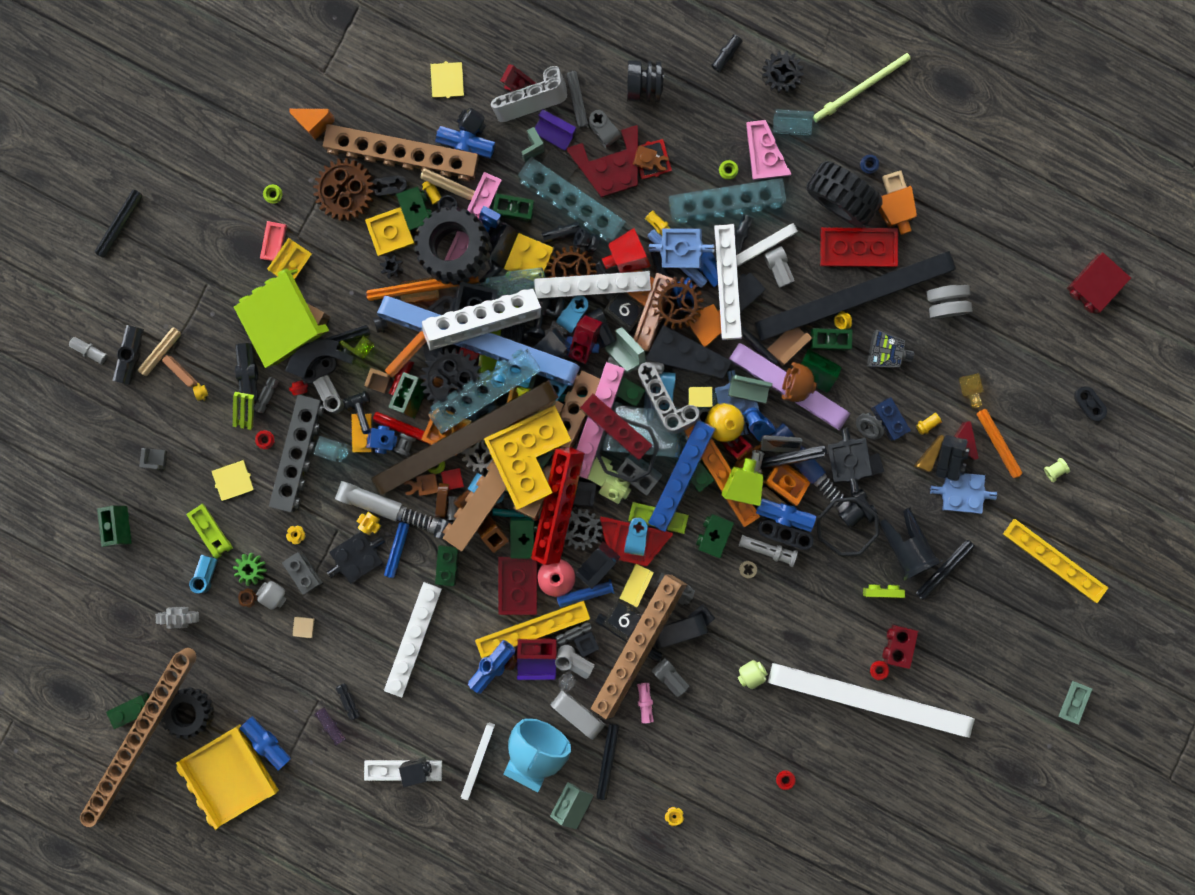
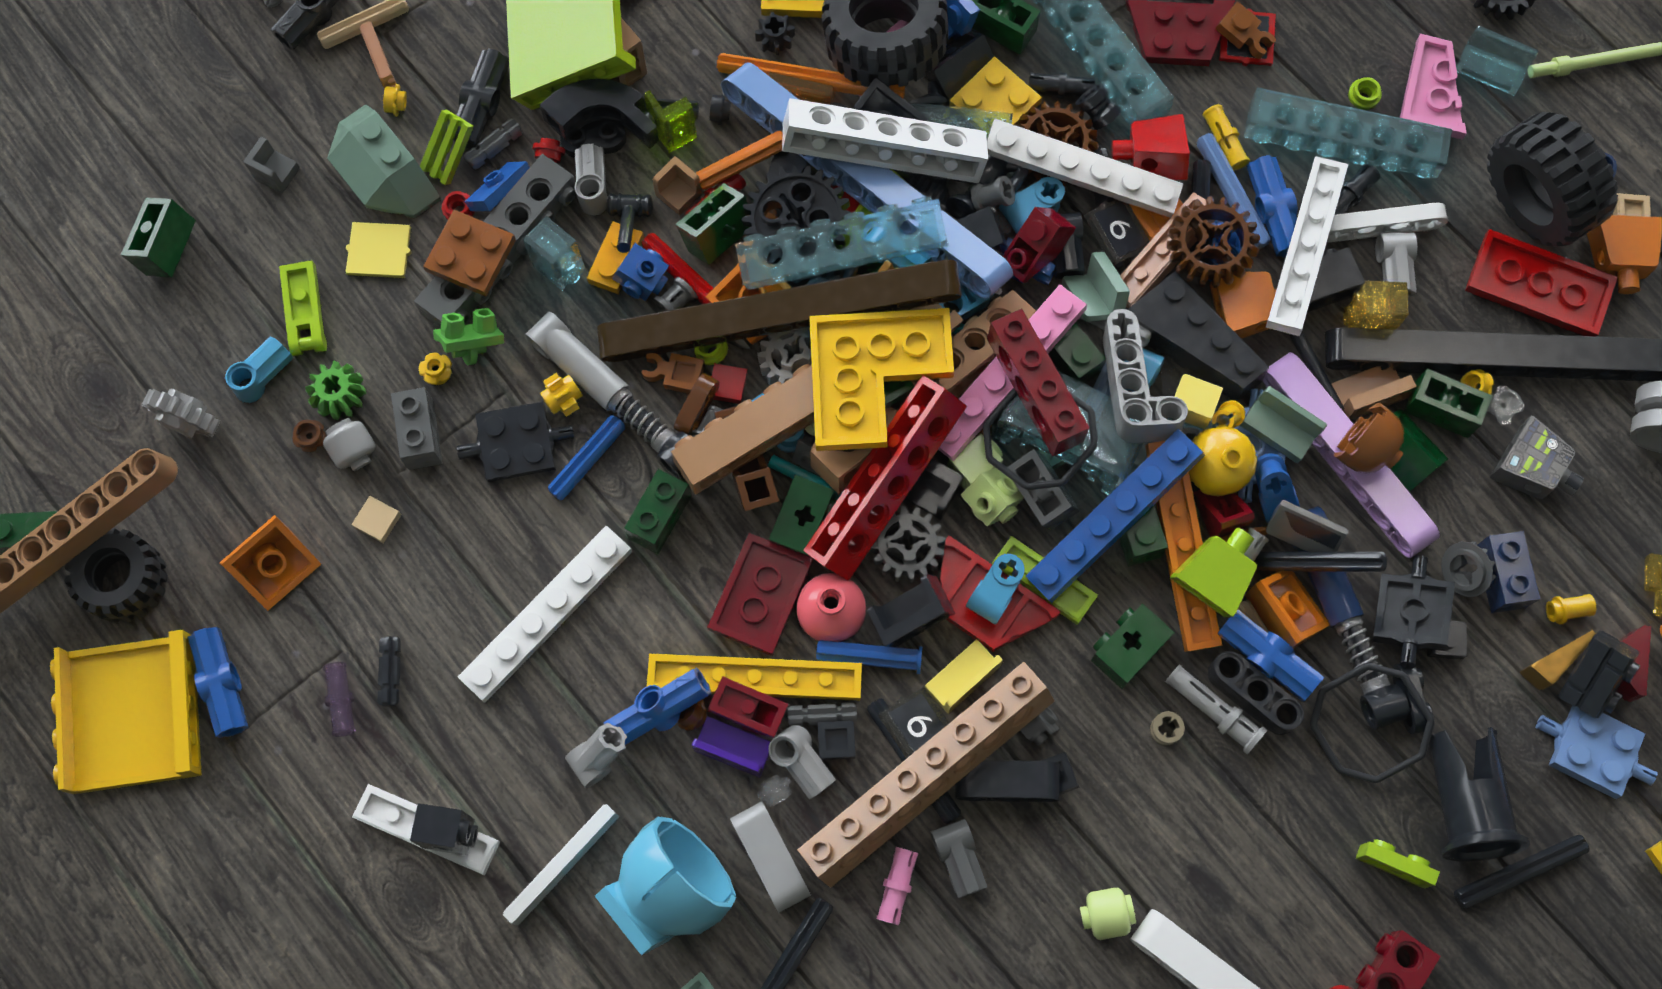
camera: 25 degrees right, 15 degrees down
medium blue plate [649,229,714,268] -> none
none -> orange slope [220,515,321,611]
none -> sand green wedge [327,104,441,218]
none -> dark orange plate [423,210,516,297]
none -> bright green hips [433,308,504,365]
none -> blue plate [464,161,530,211]
none -> light grey piece [565,723,627,788]
none -> dark grey bush [971,176,1015,211]
none -> yellow pin [1212,400,1245,428]
none -> clear yellow brick [1343,281,1409,330]
none -> clear plate [1487,386,1525,425]

